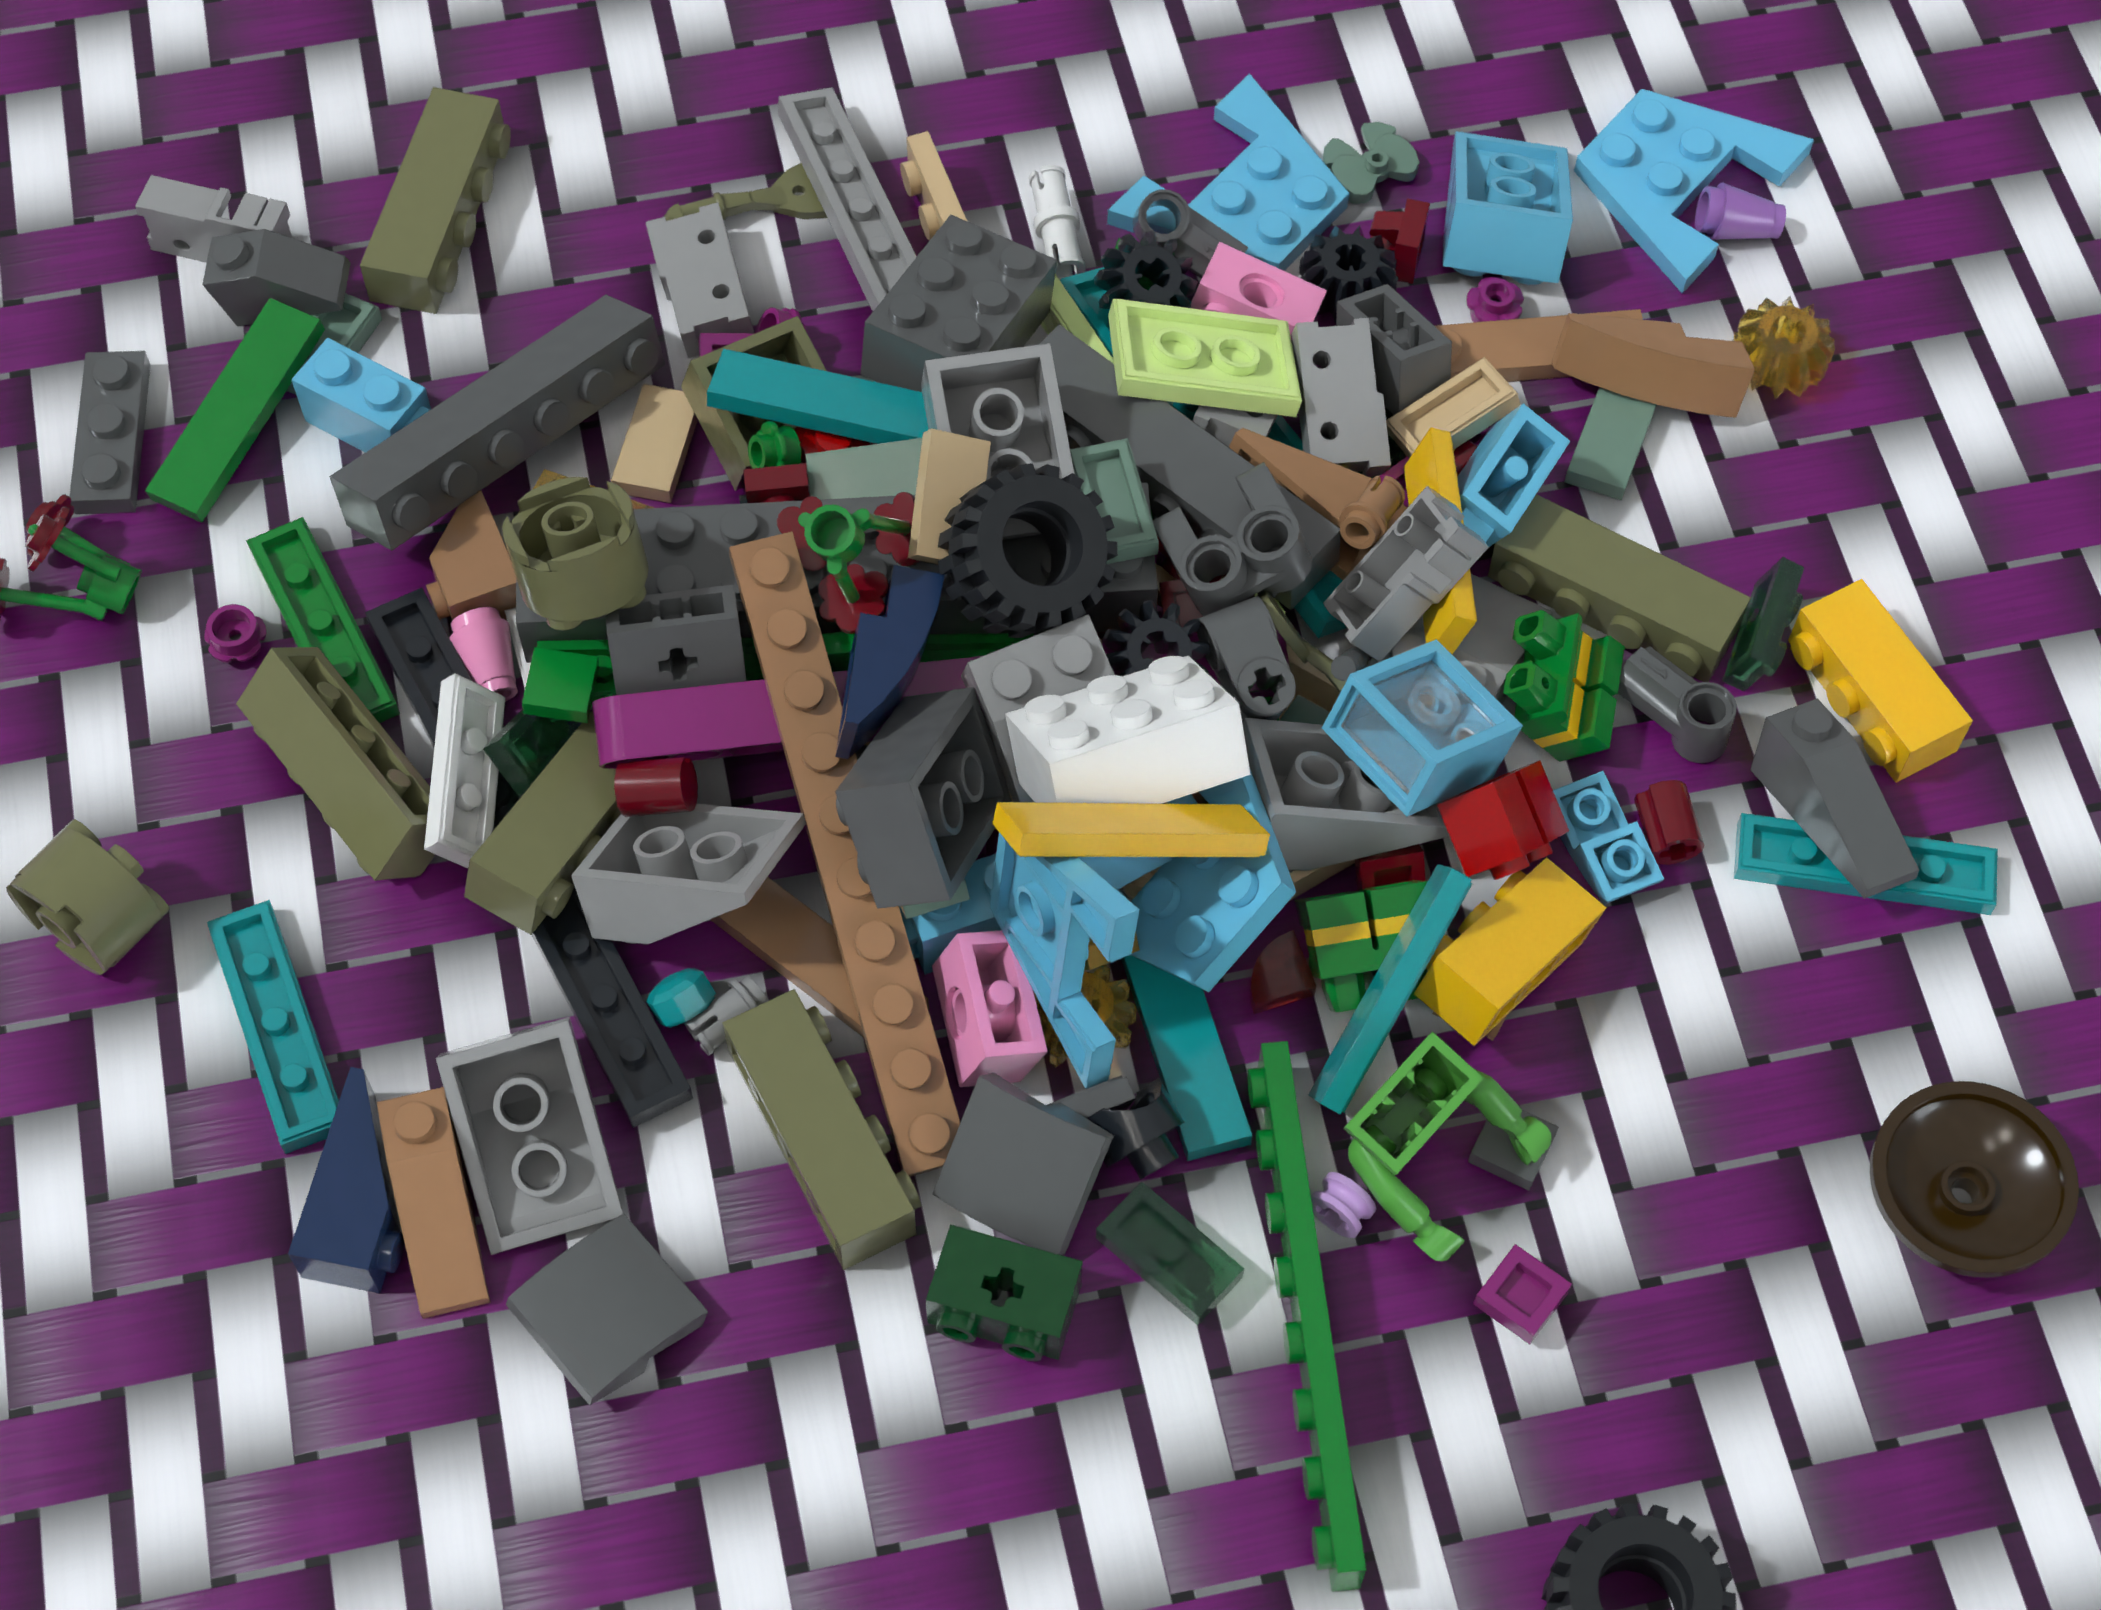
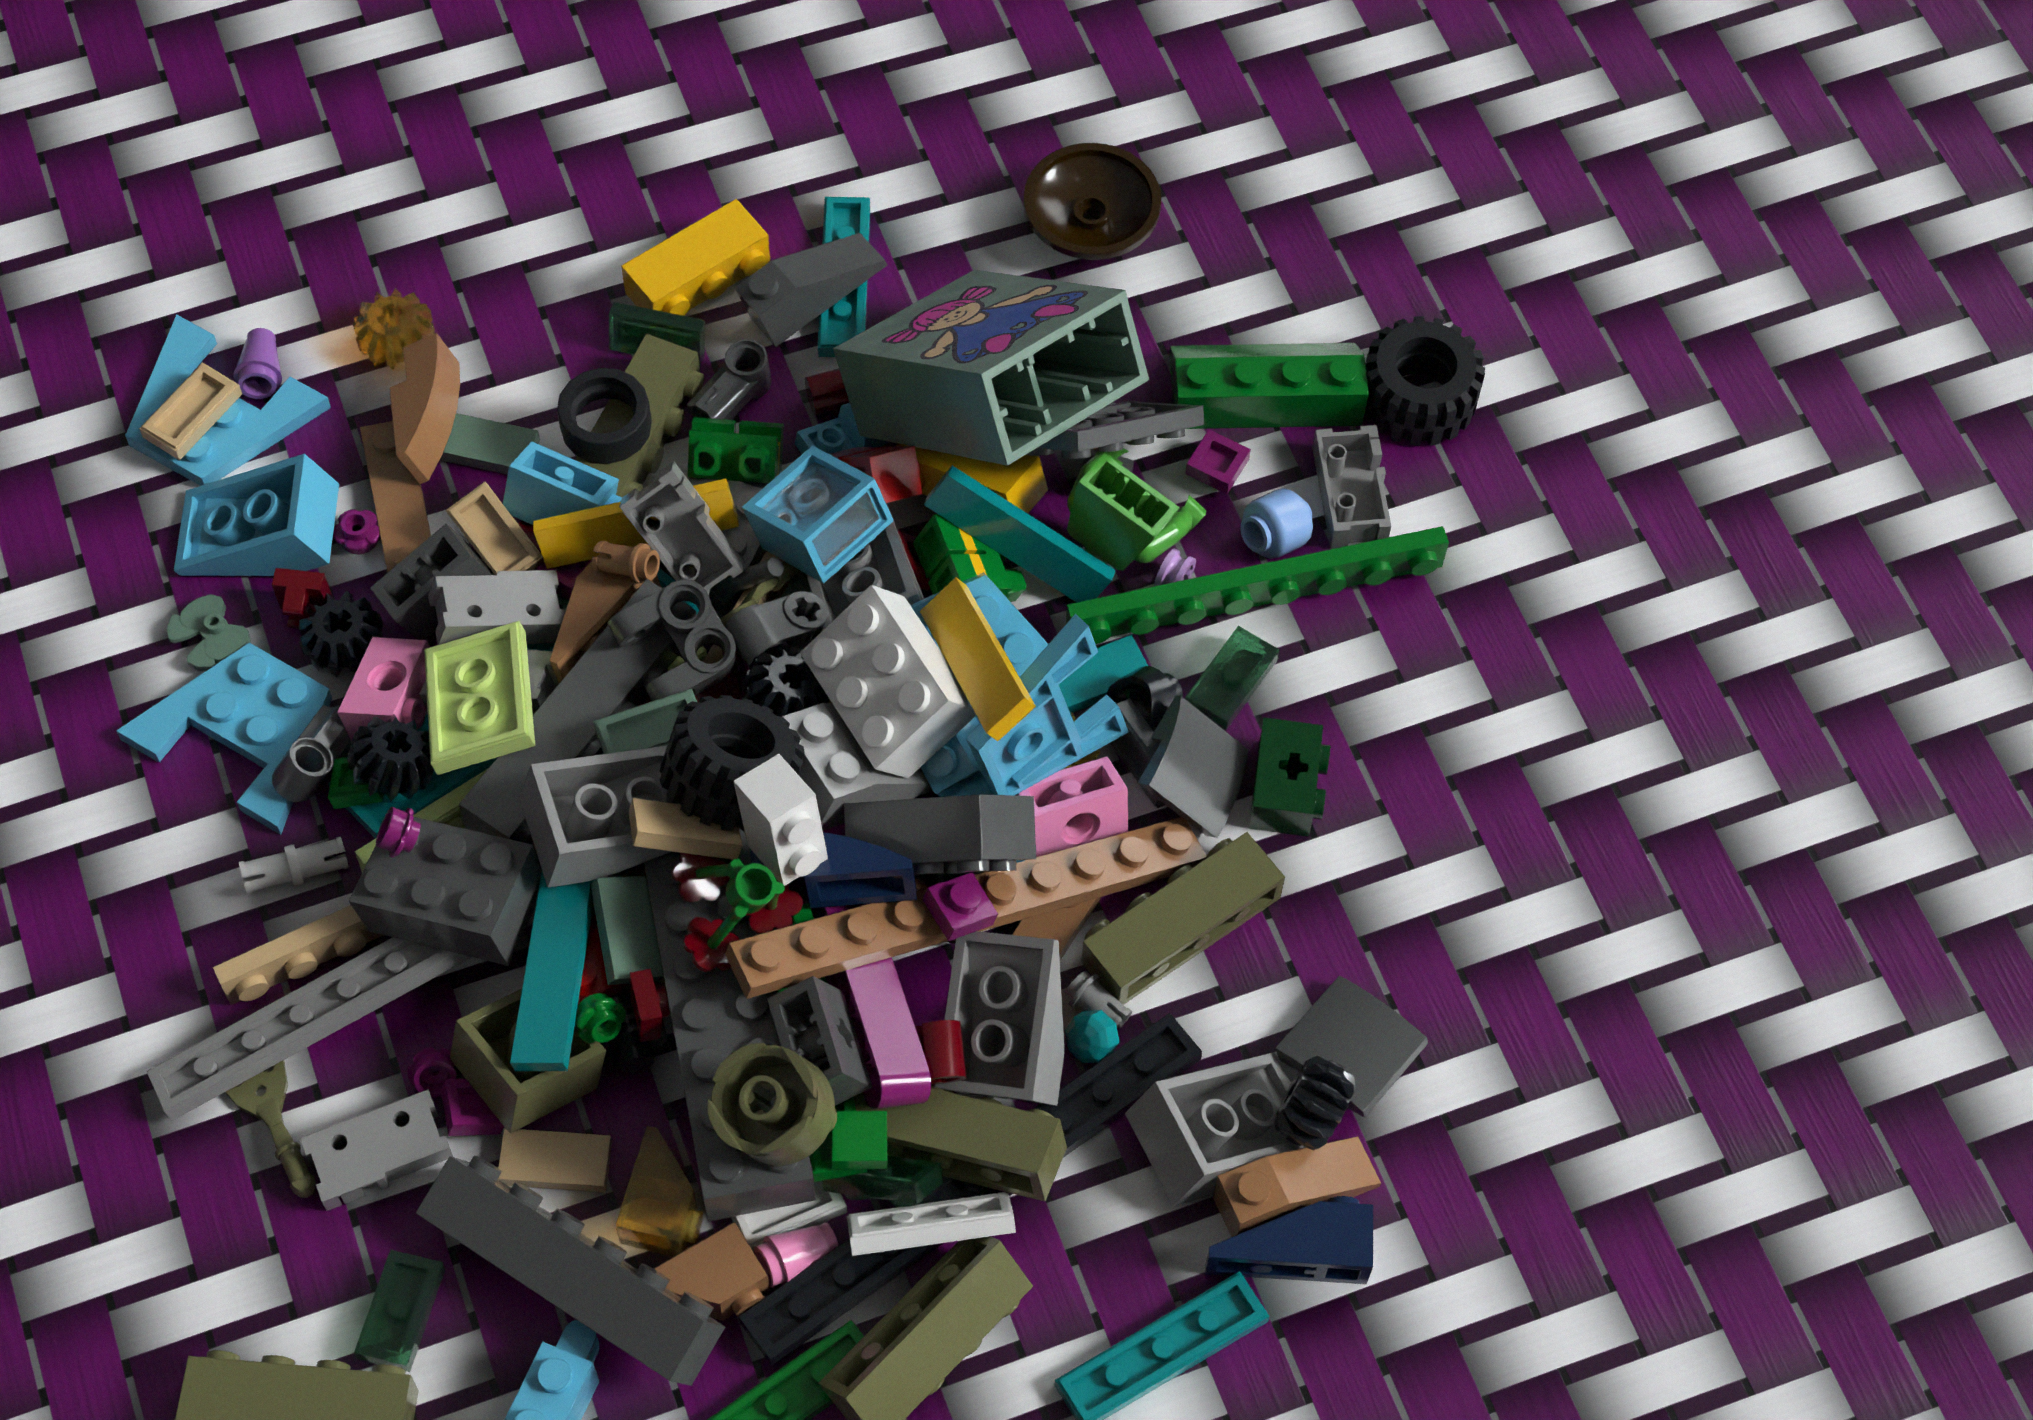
camera: 100 degrees left, 0 degrees up
none -> tan tile [139,362,242,460]
none -> clear green plate [354,1249,445,1372]
none -> magenta plate [376,807,421,858]
none -> black tyre [557,368,652,464]
none -> white brick [734,754,828,886]
none -> sand green brick [833,270,1149,466]
none -> magenta plate [923,872,998,941]
none -> dark grey plate [1026,401,1204,459]
none -> green slope [1169,343,1369,429]
none -> light blue head [1240,488,1313,559]
none -> black gear [1275,1055,1356,1150]
none -> light grey piece [1312,425,1391,549]

